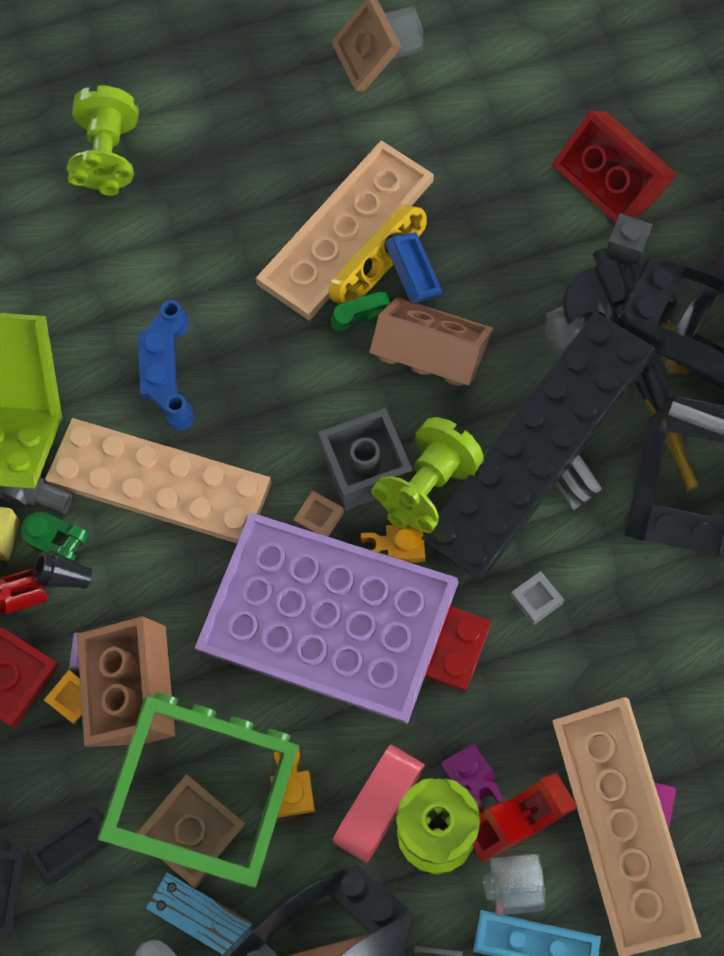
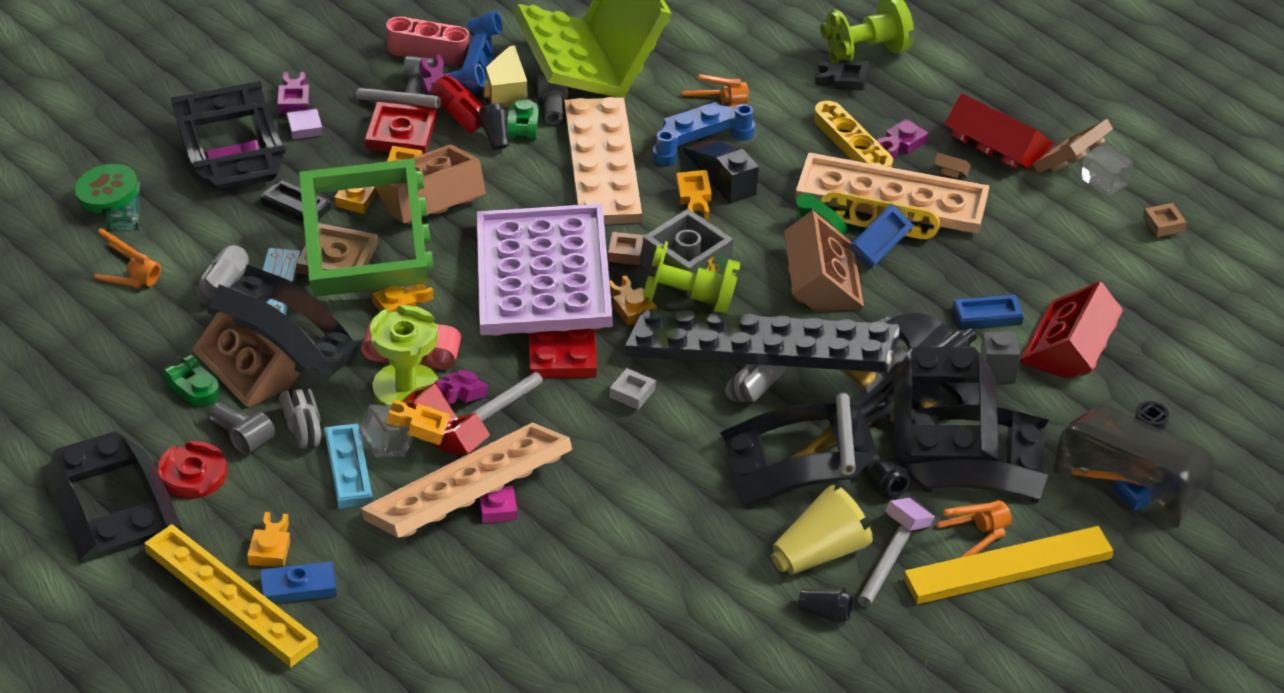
camera: 60 degrees right, 25 degrees down
none -> light orange plate [335,186,376,214]
none -> light orange plate [385,399,450,445]
none -> light grey piece [470,372,543,422]
none -> light orange plate [676,170,712,220]
none -> orange plant [681,74,749,107]
none -> black slope [683,138,759,204]
none -> black plate [814,60,870,90]
none -> yellow beam [814,101,893,168]
none -> magenta plate [877,119,929,160]
none -> medium nougat plate [934,152,971,179]
none -> red slope [944,93,1055,169]
none -> blue tile [952,295,1024,330]
none -> medium nougat plate [1143,203,1187,237]

